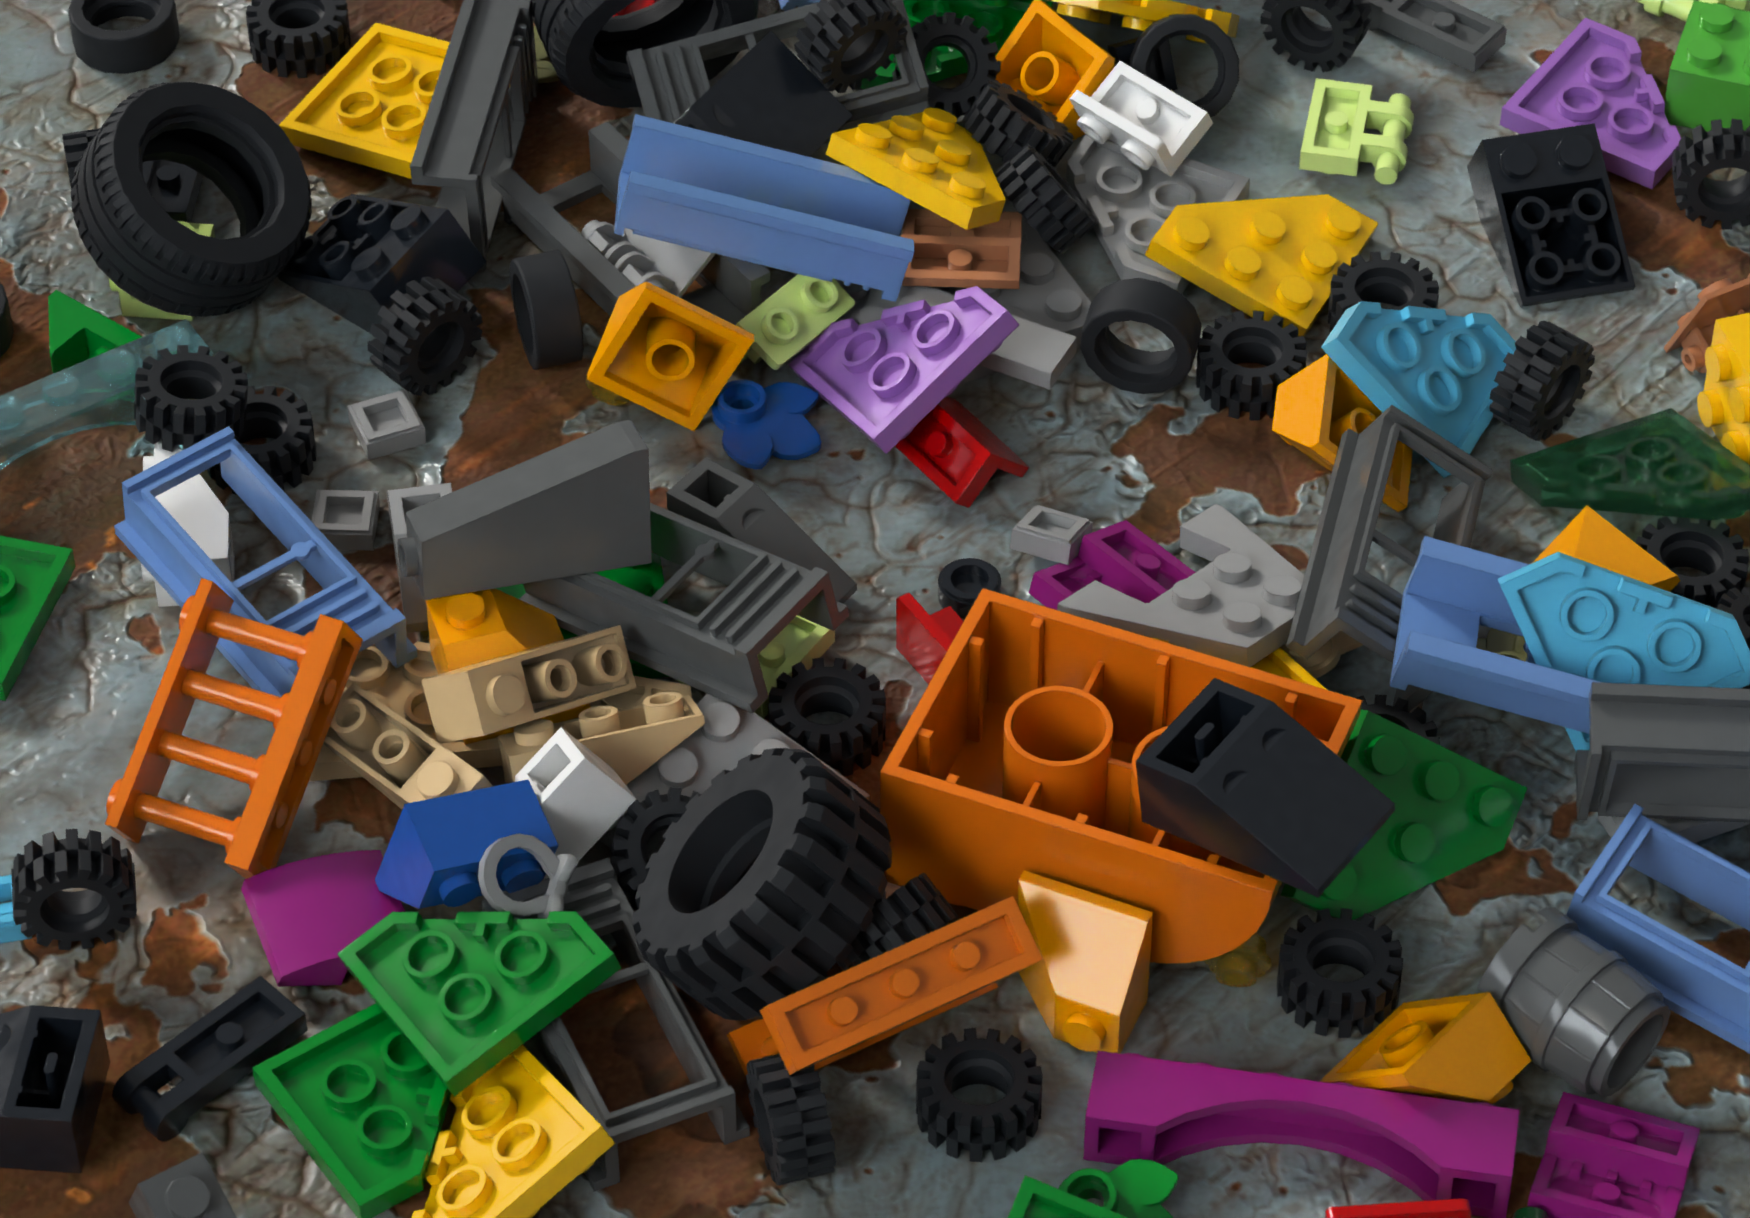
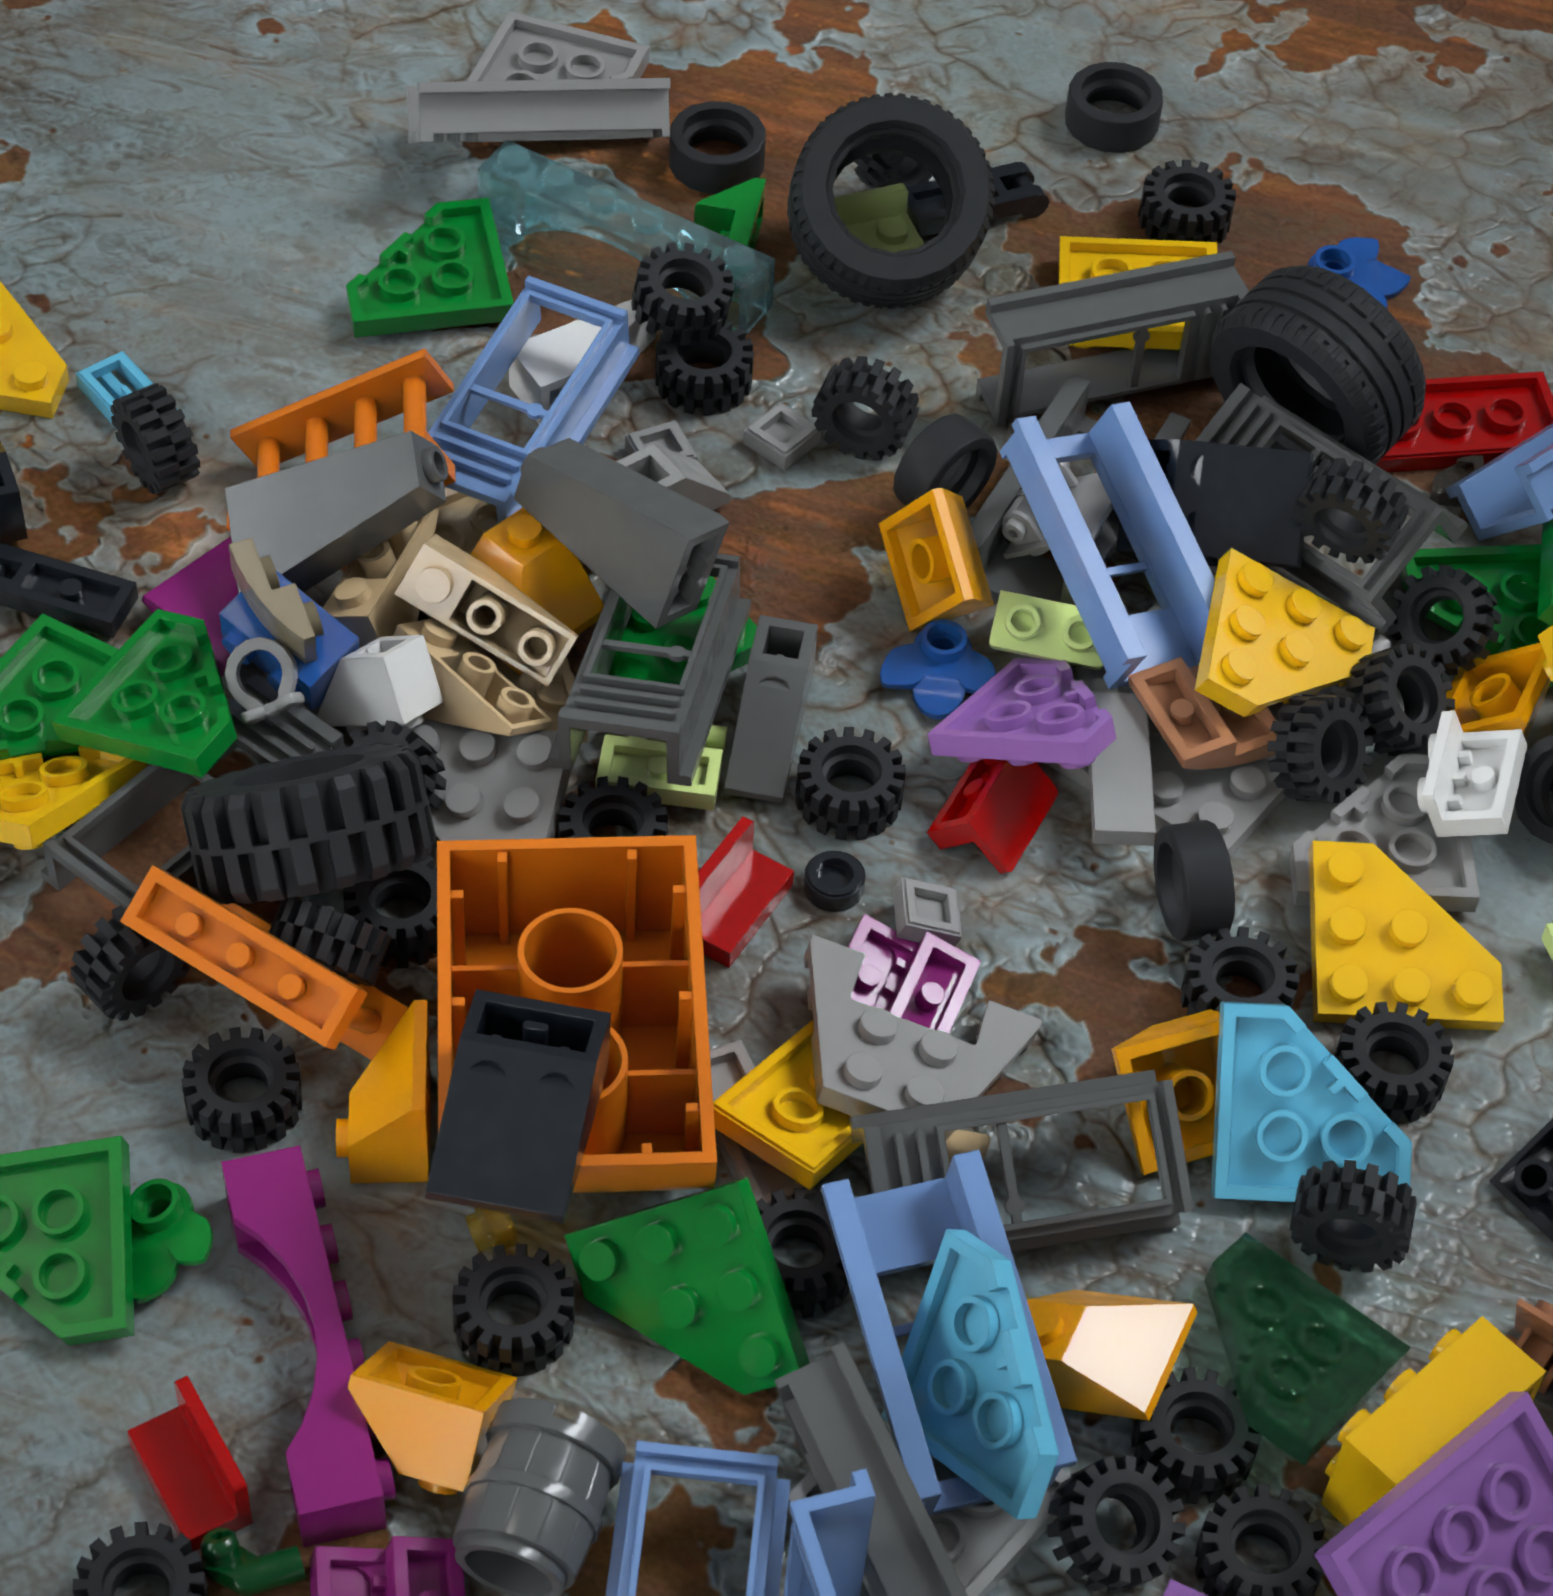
camera: 60 degrees right, 5 degrees up
black slope [277,194,487,332] -> none
none -> dark grey slope [225,431,448,594]
none -> dark tan slope [229,537,324,664]
none -> black tyre [795,727,906,840]

